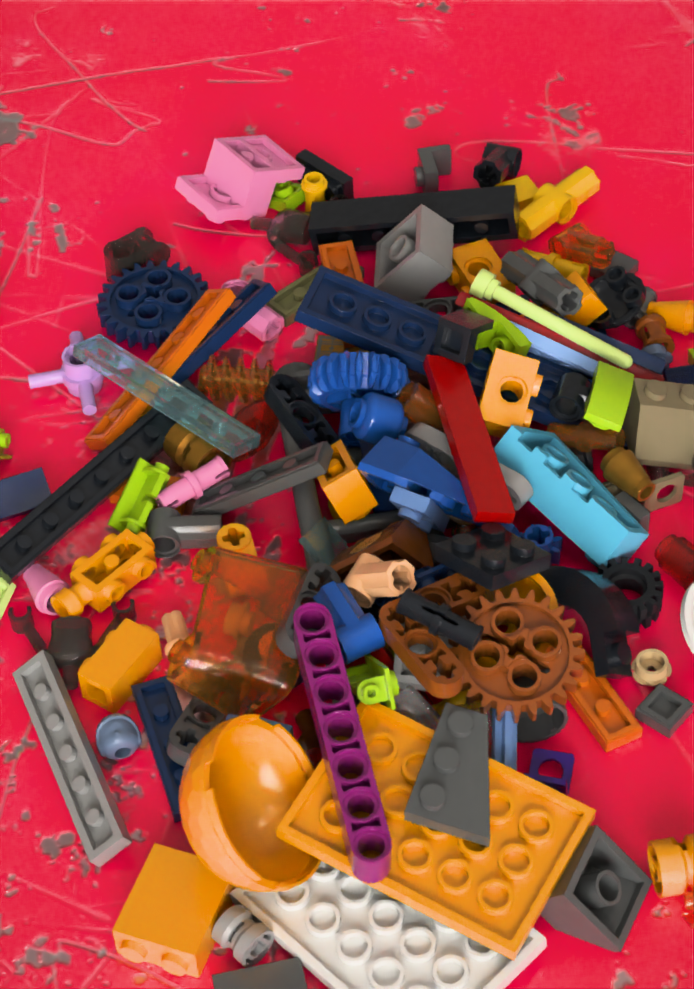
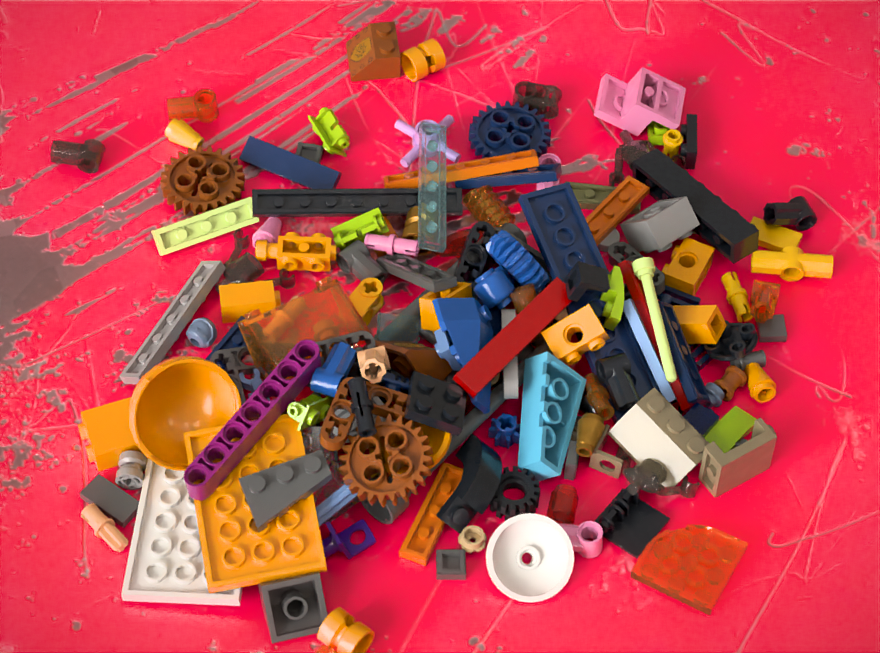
camera: 45 degrees right, 5 degrees up
dark grey bracket [414,144,452,193] -> none
dark grey piece [500,249,583,317] -> none
lime slope [583,361,634,432] -> none

